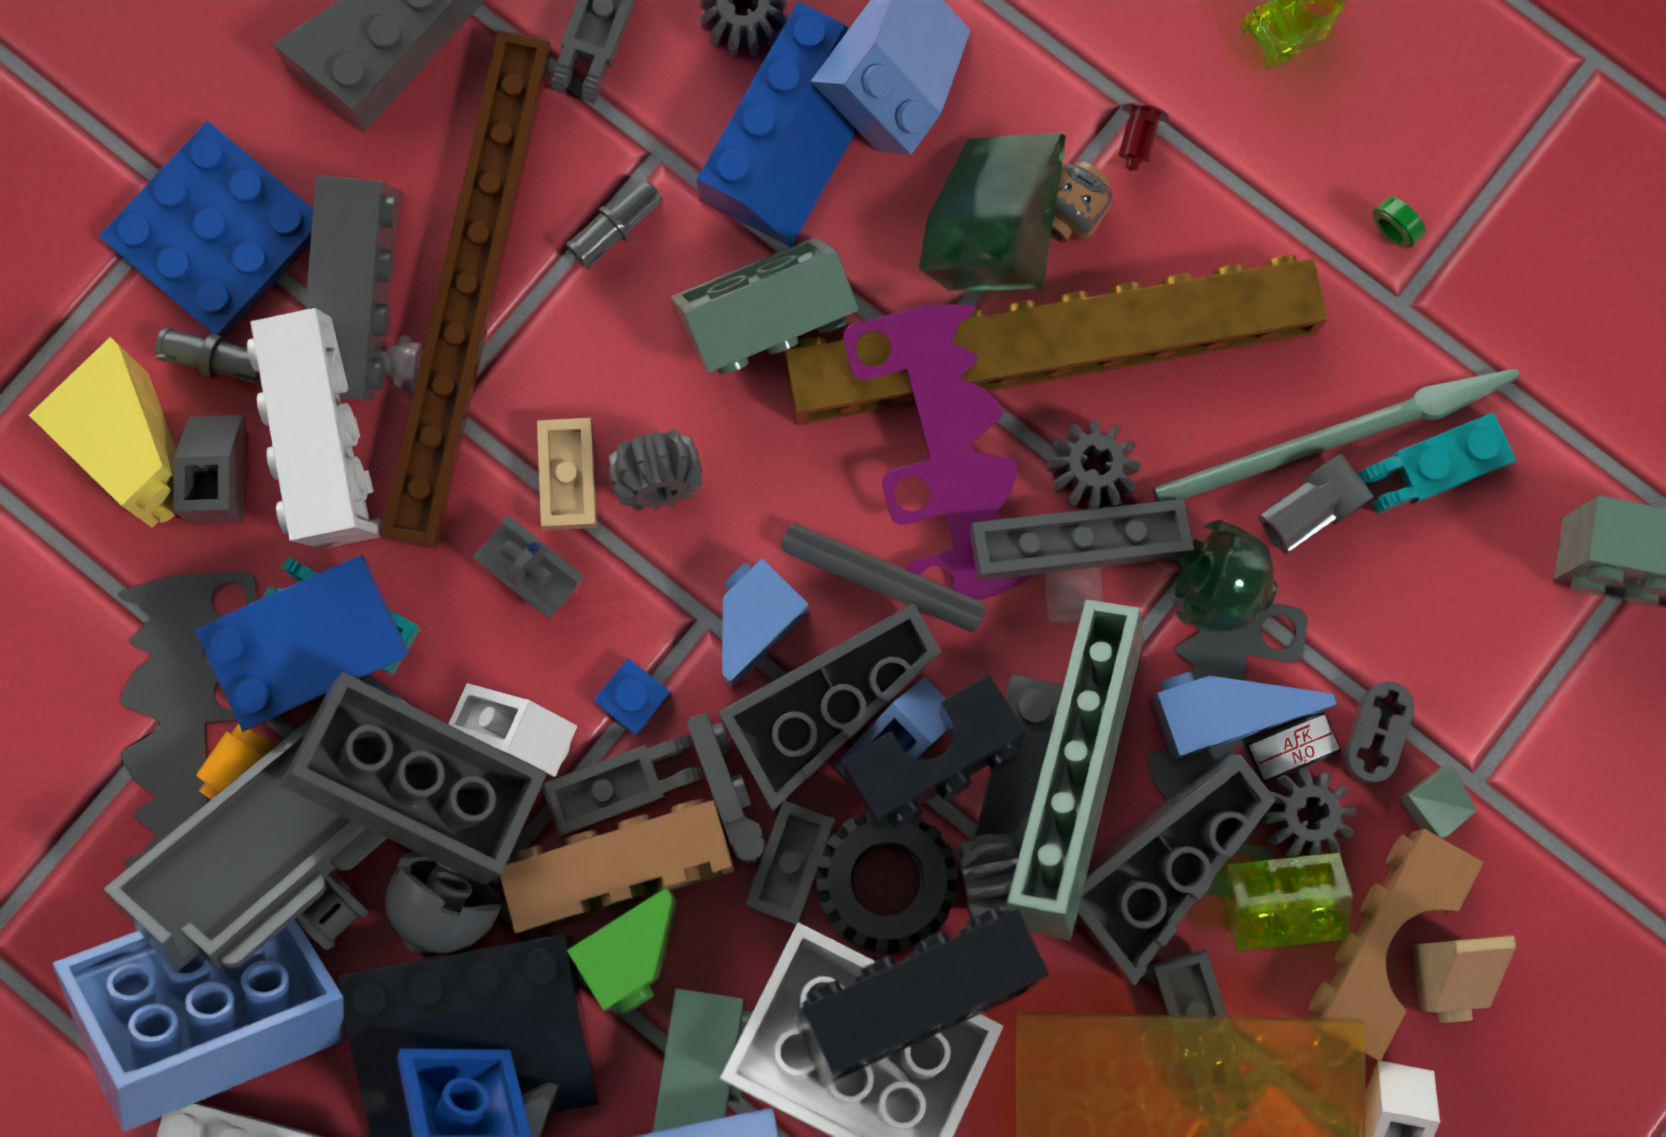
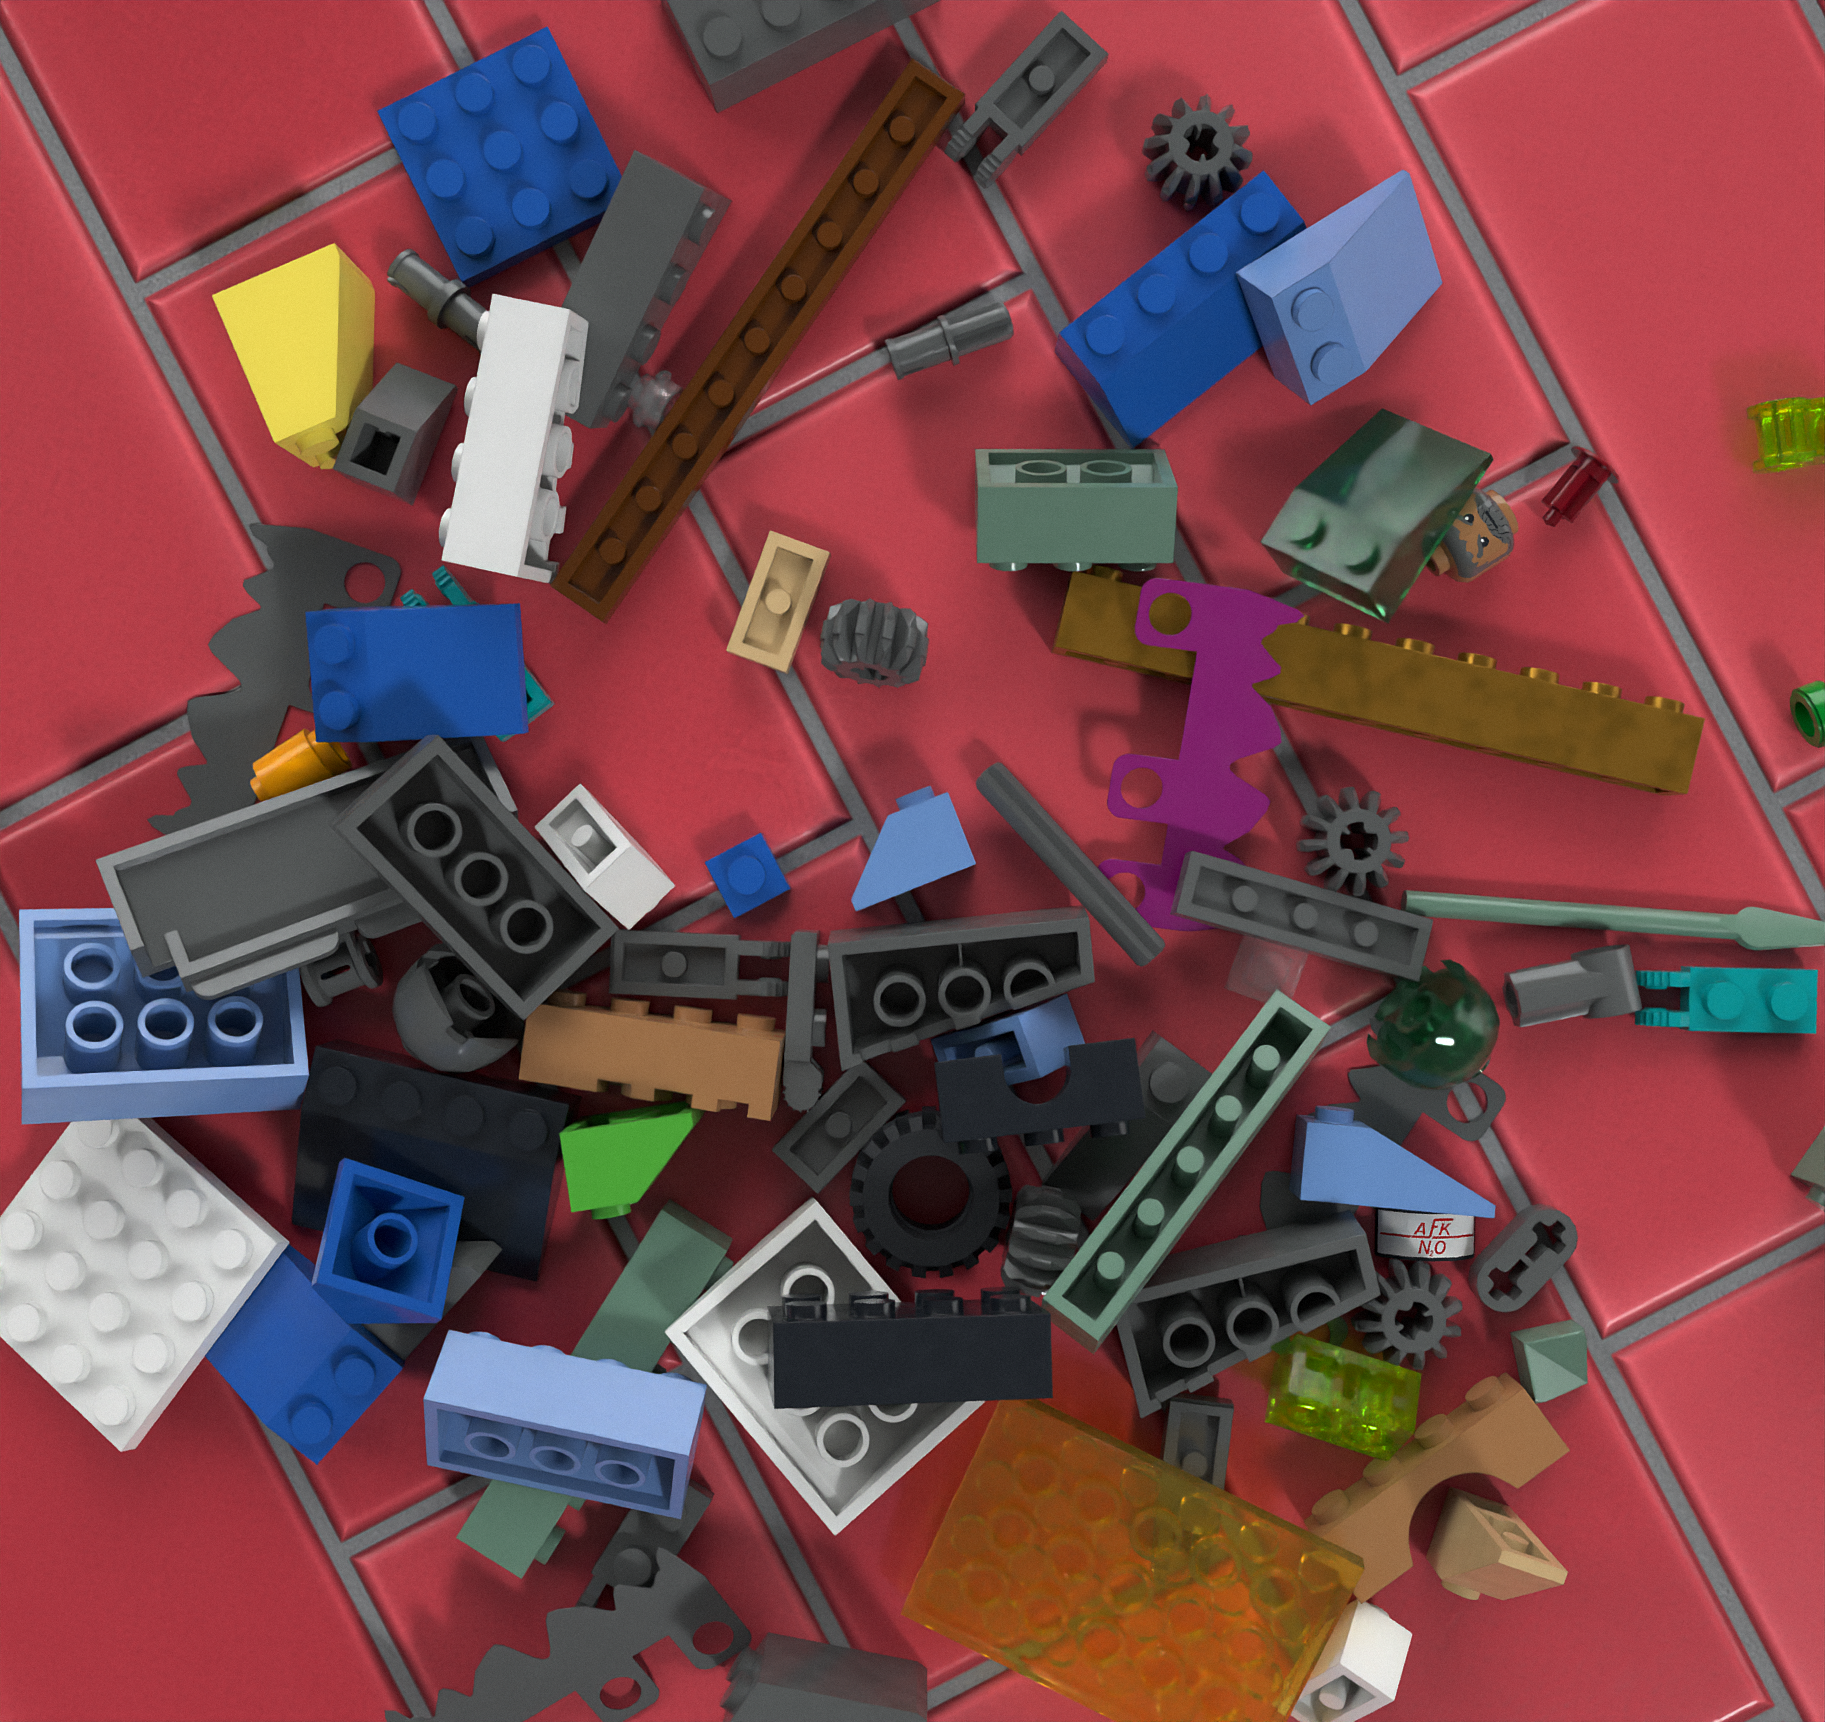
camera: 20 degrees right, 10 degrees up
dark grey hips [473,515,585,620] -> none

